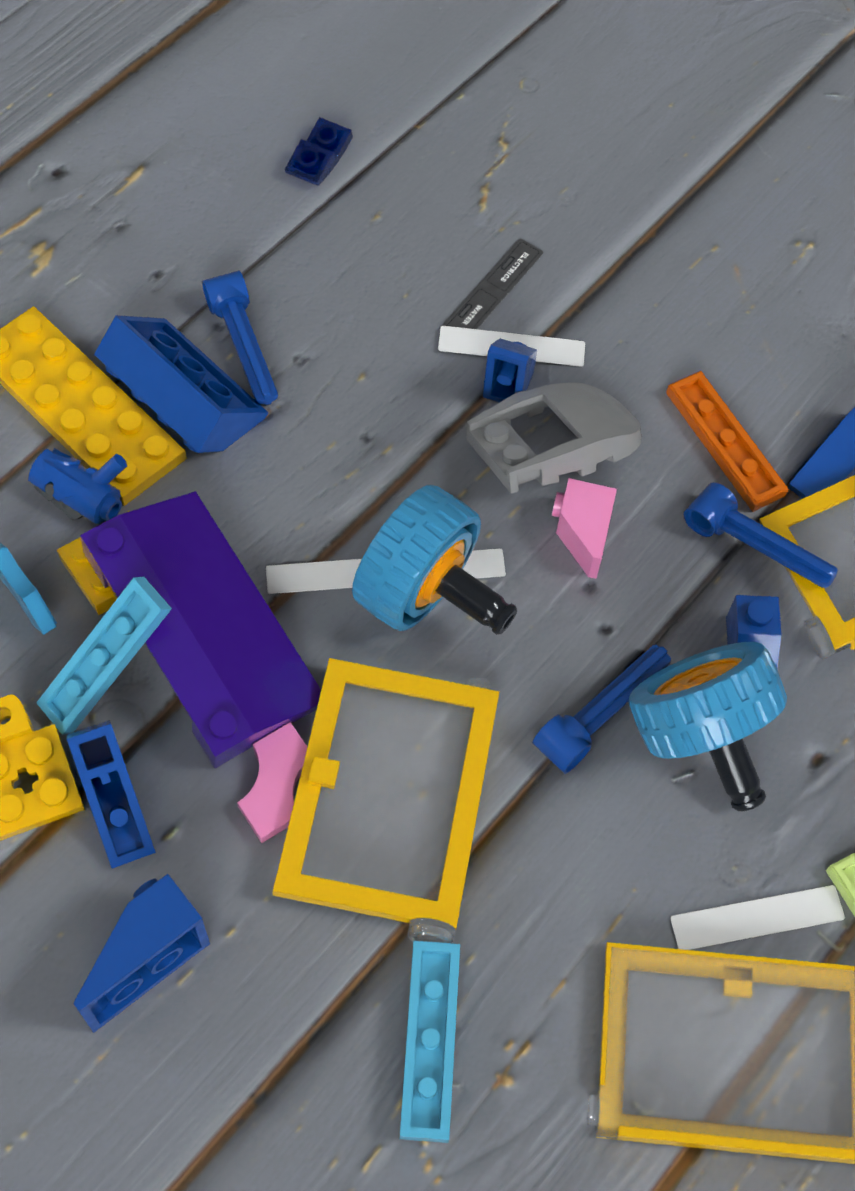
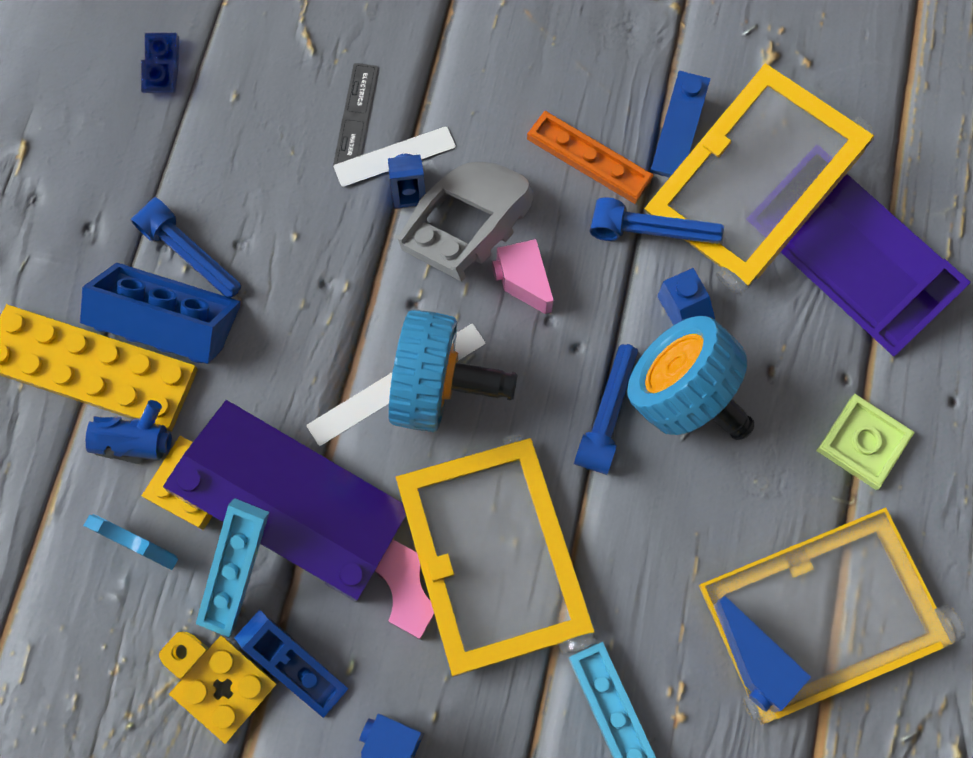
camera: 25 degrees left, 10 degrees up
white sticker [670,885,845,950] -> none
none -> blue slope [713,596,811,712]

